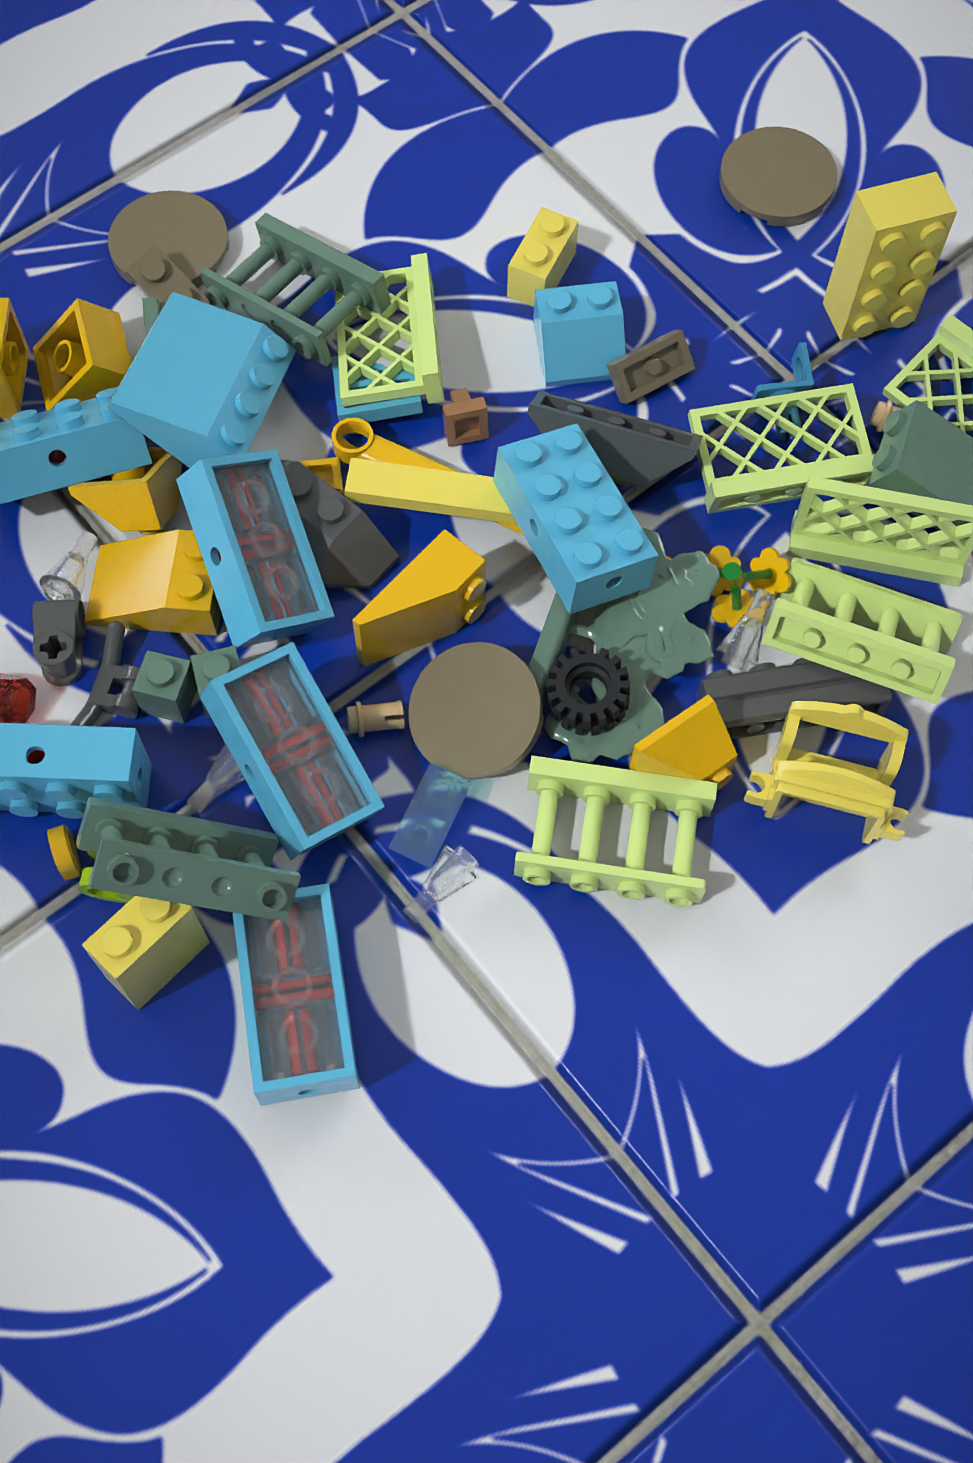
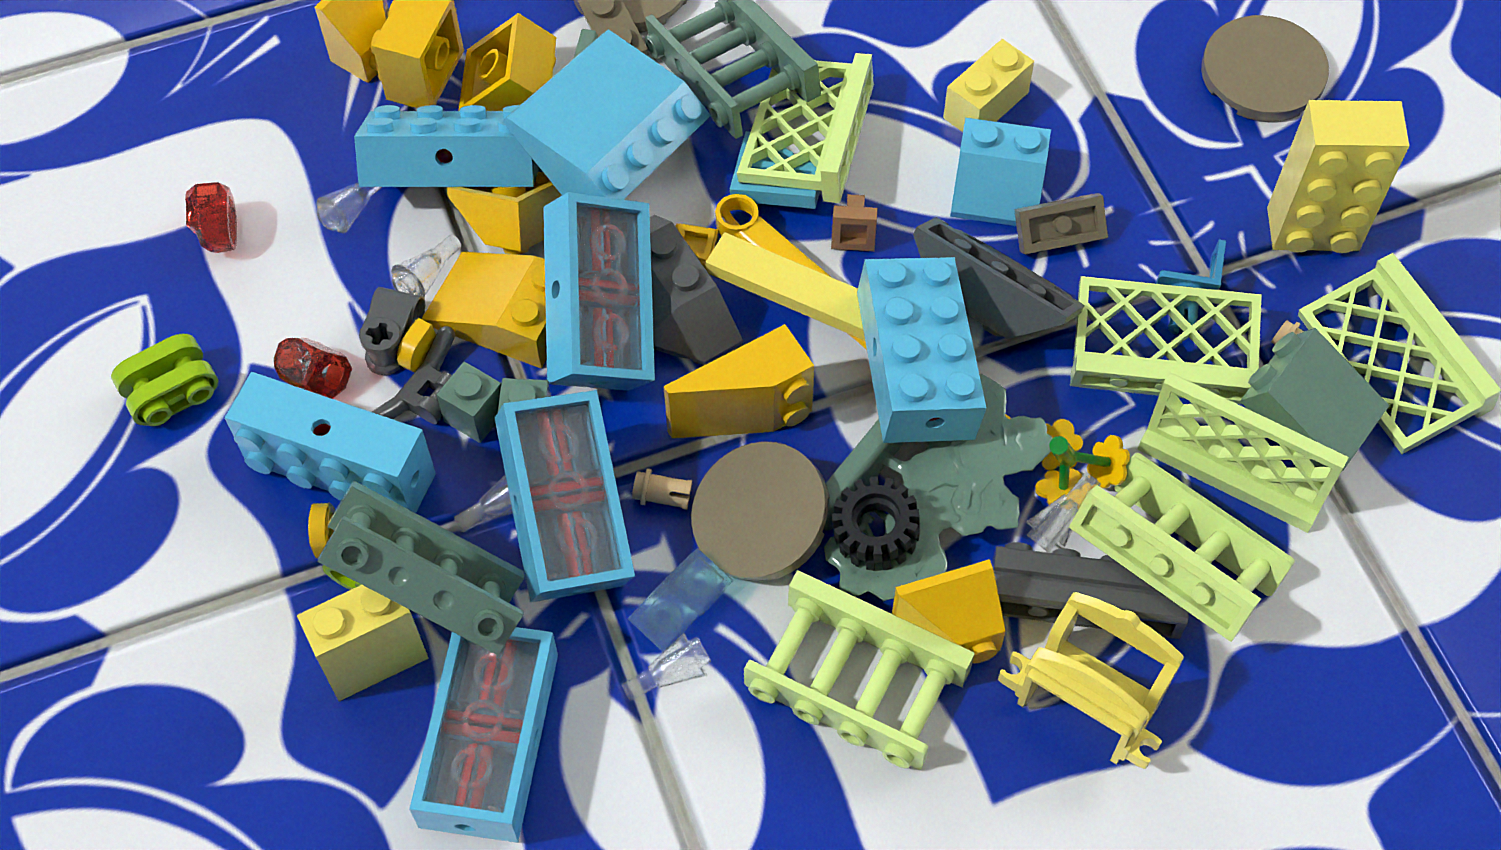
camera: 20 degrees right, 5 degrees down
none -> yellow tile [397,318,436,373]

